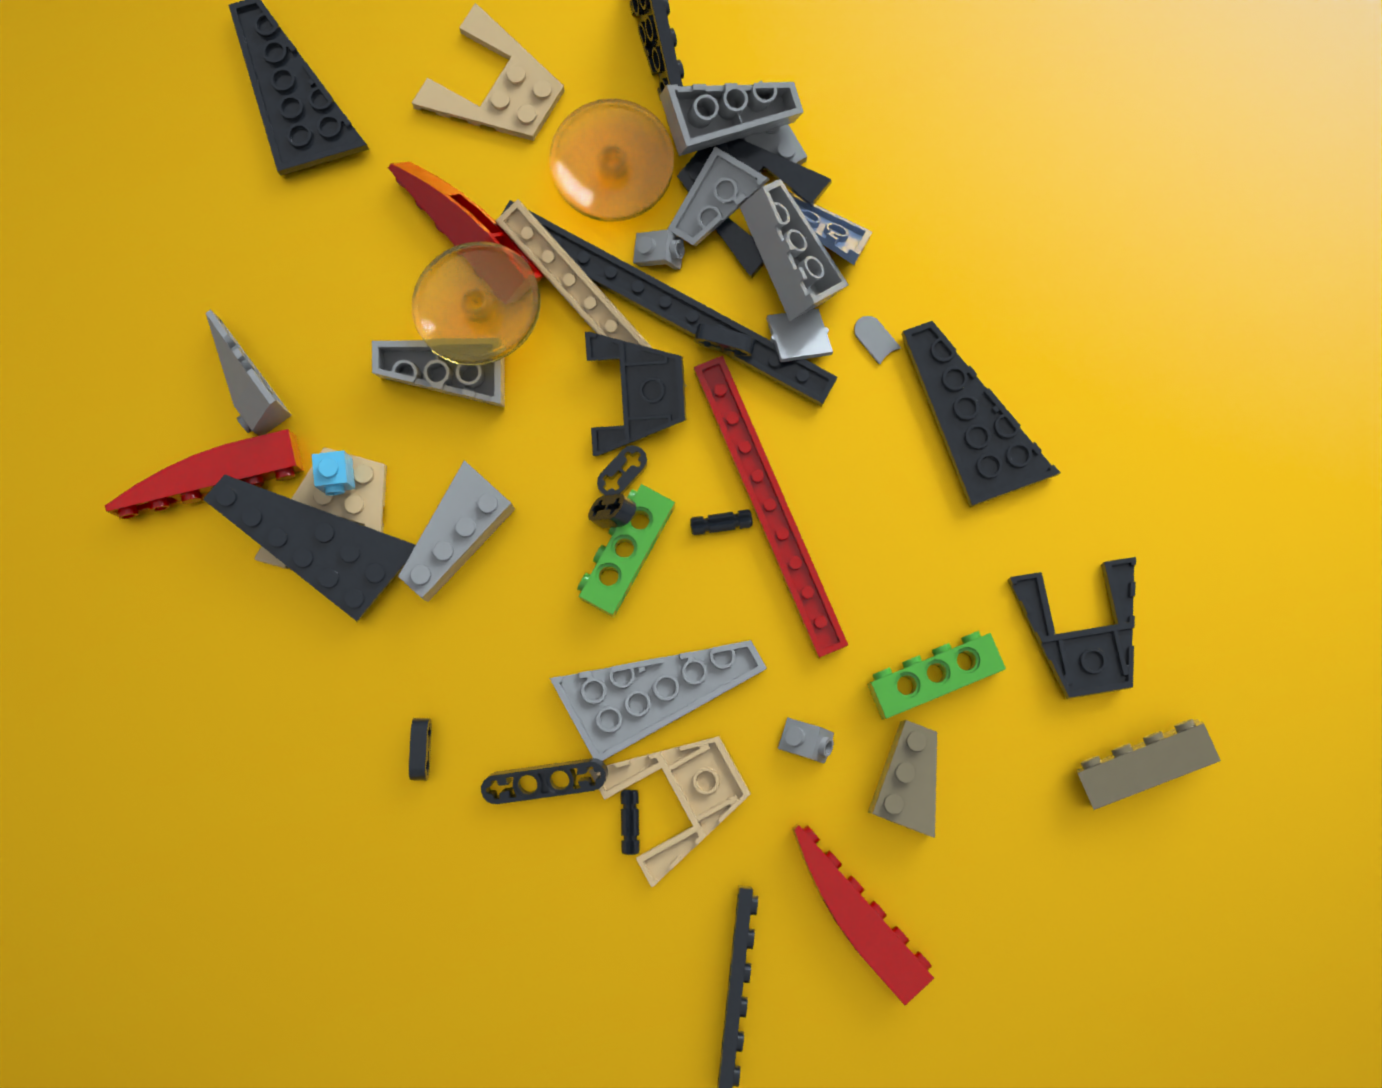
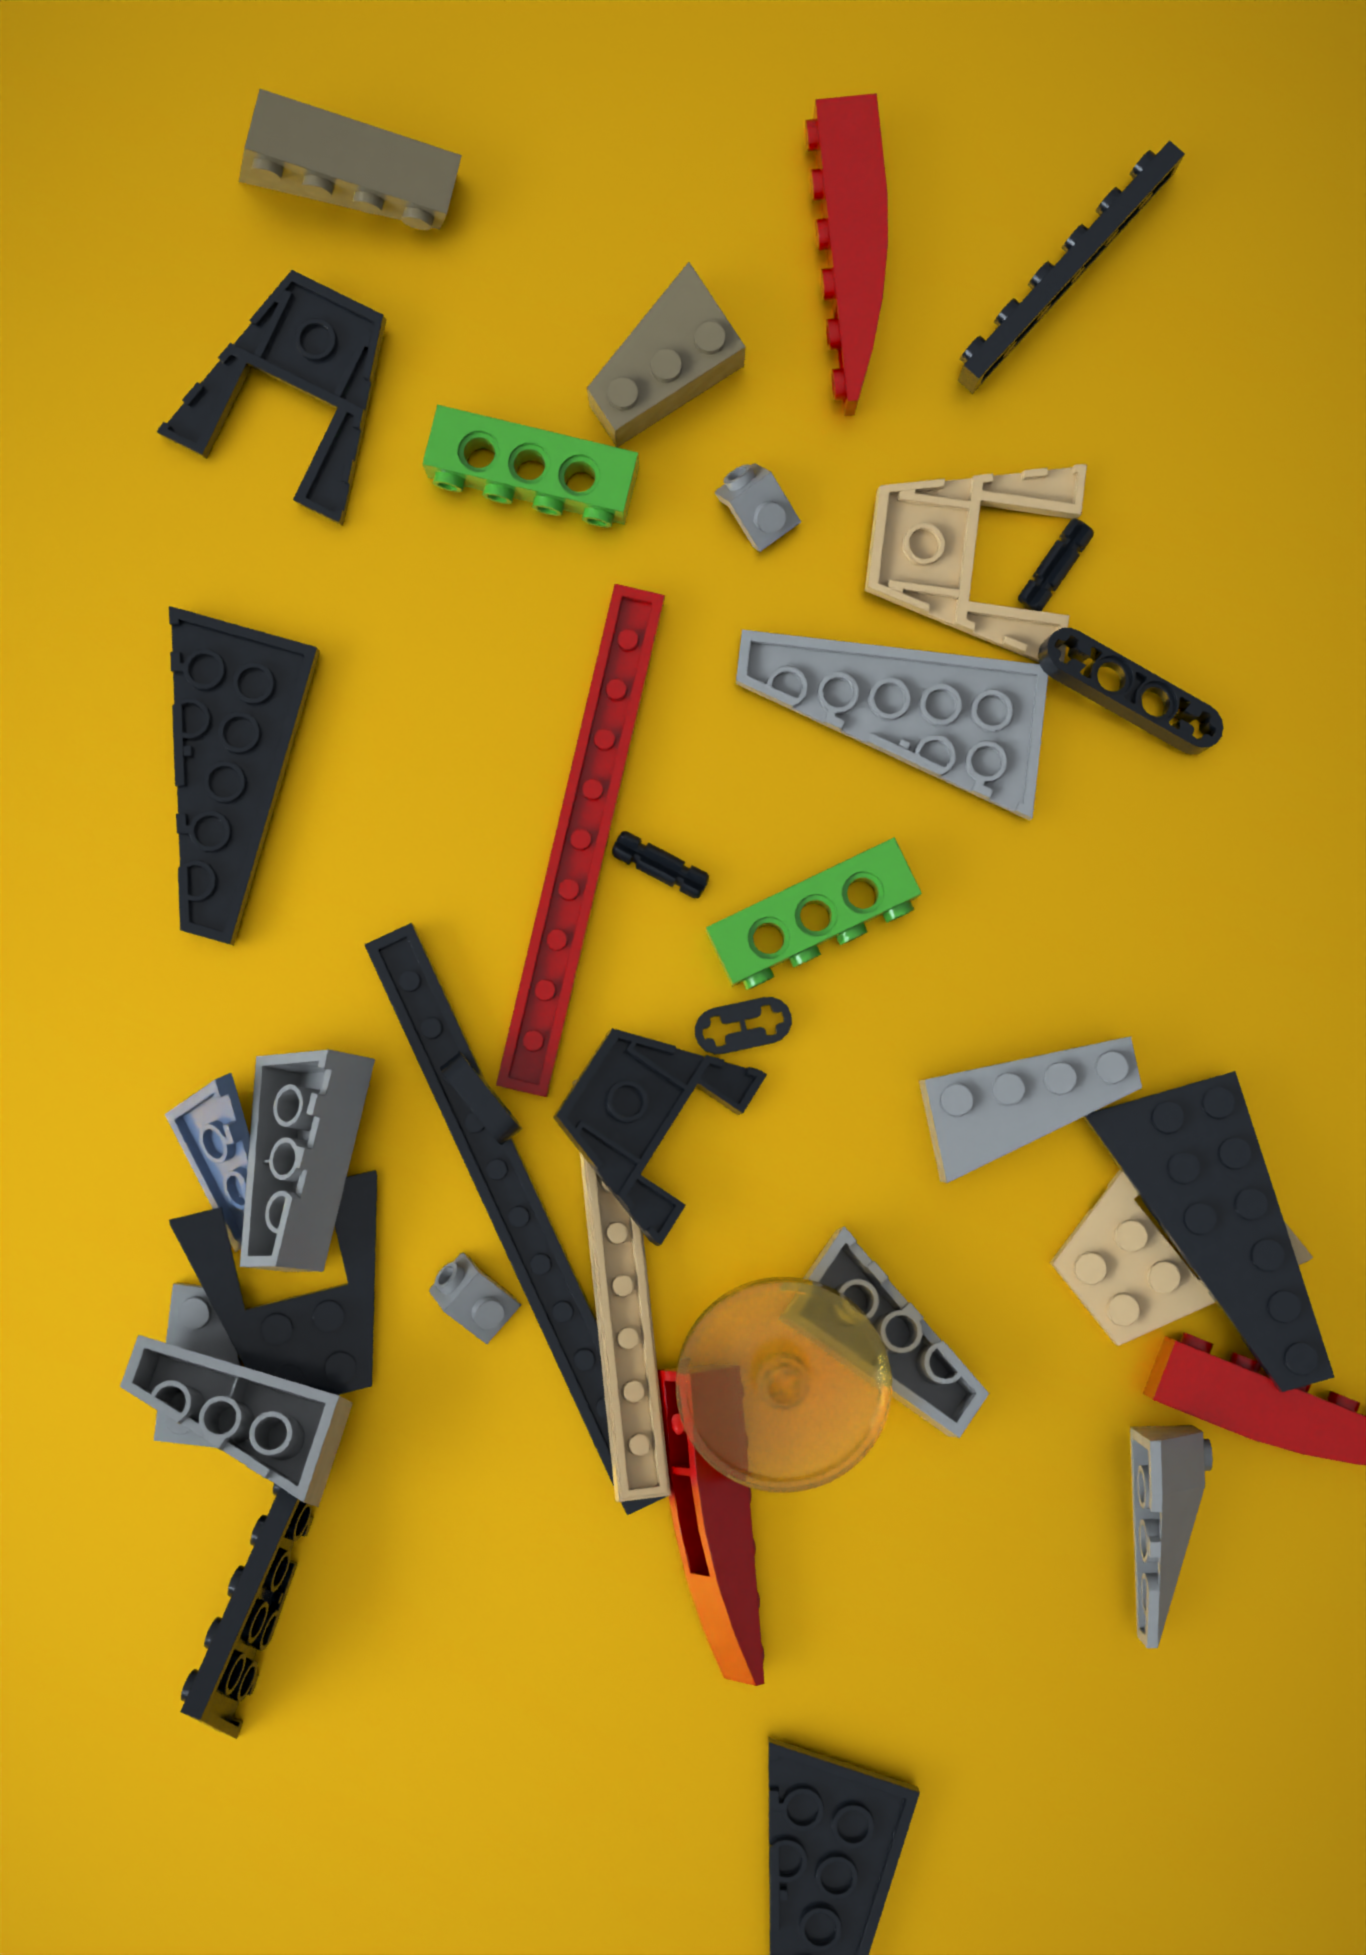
camera: 140 degrees left, 5 degrees up
medium azure brick [311,450,355,496] -> none
black beam [409,718,432,781] -> none
tan wing [412,3,565,141] -> none
clear yellow dish [549,99,674,222] -> none
beam [588,494,636,528] -> none
light grey wing [667,147,770,246] -> none
light grey piece [766,309,833,362] -> none
light grey piece [854,316,901,364] -> none

